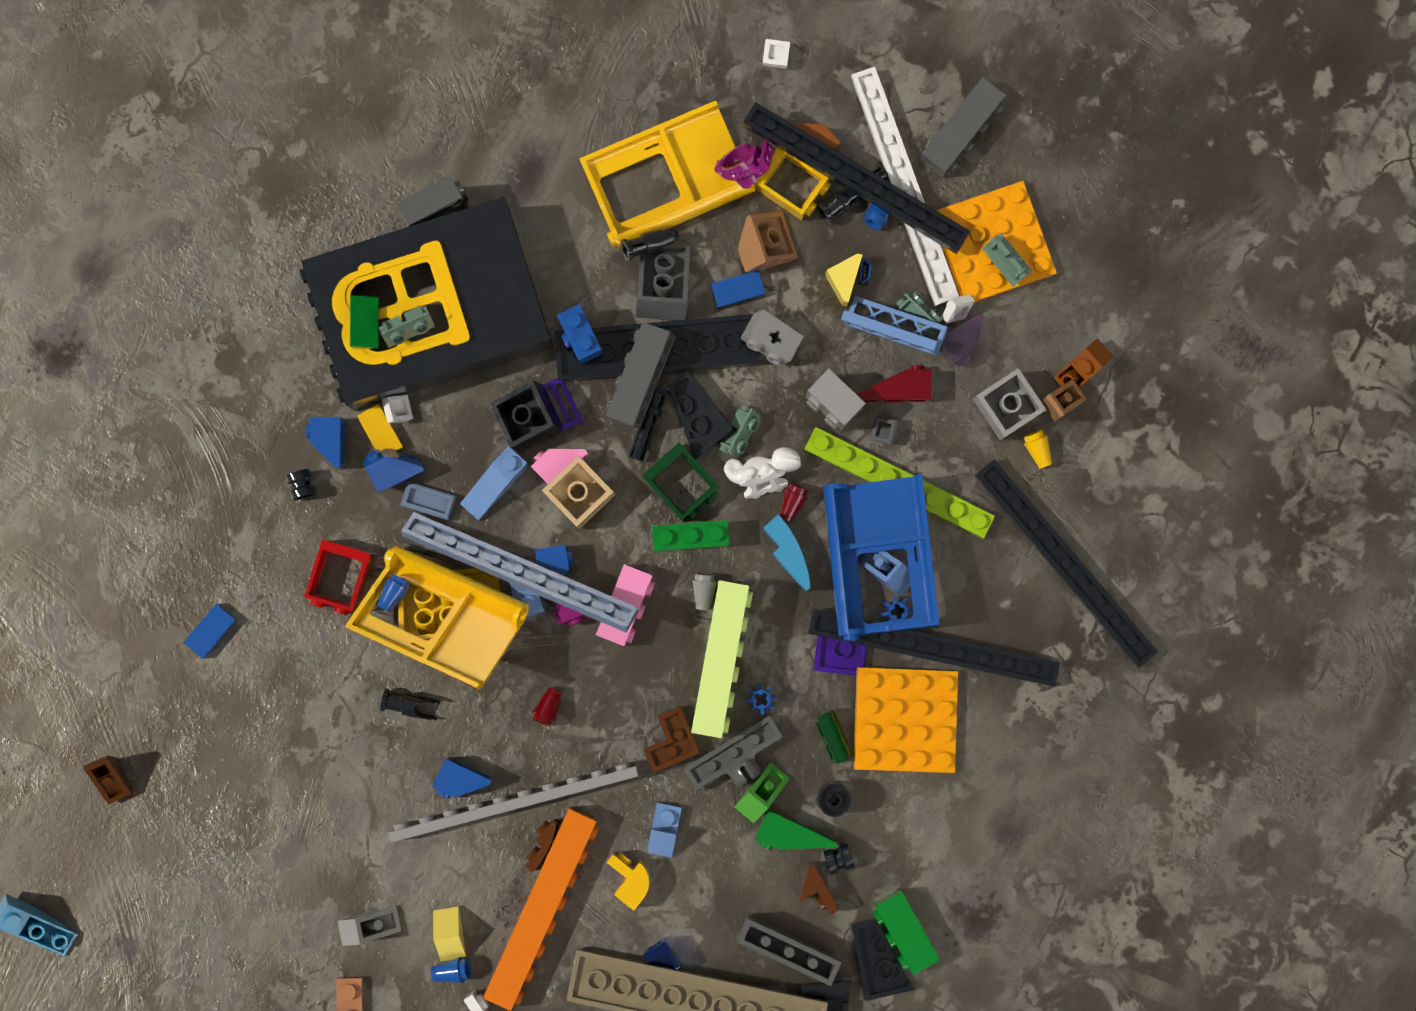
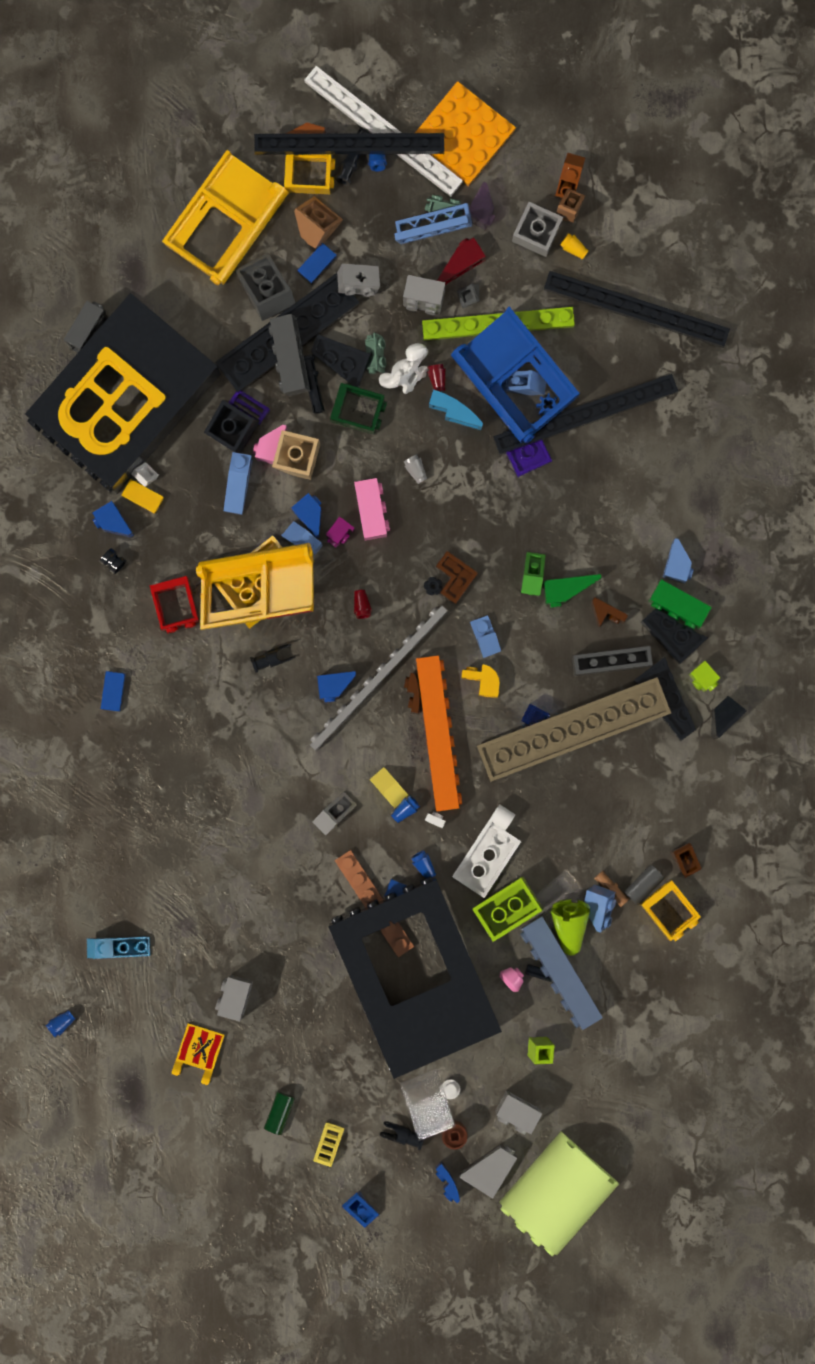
camera: 25 degrees left, 0 degrees up
reddish brown slope [83,756,132,804] -> none
green slope [350,295,379,349] -> none
blue slope [364,448,424,493] -> none
blue cone [377,574,410,613] -> none
sand green hinge [379,306,435,348] -> none
sand blue tile [400,482,456,520] -> none
sand blue plate [401,512,638,633] -> none
blue brick [557,304,603,365] -> none
black piece [621,228,679,261] -> none
green brick [652,520,729,553] -> none
dark grey plate [683,715,783,791] -> none
yellowish green brick [691,580,753,738] -> none
magenta piece [714,141,775,189] -> none
blue gear [745,683,777,715] -> none
white plate [762,39,790,69] -> none
dark green brick [814,710,853,764] -> none
black wheel [816,781,851,817] -> none
black wheel [823,843,855,875] -> none
light yellow slope [825,254,862,307] -> none
light orange plate [853,667,958,773] -> none
piece [859,258,871,285] -> none
dark grey brick [919,77,1006,178] -> none
white plate [941,294,975,323] -> none
sand green hinge [982,233,1033,287] -> none
none -> black plate [424,577,443,596]
none -> medium blue slope [663,538,694,583]

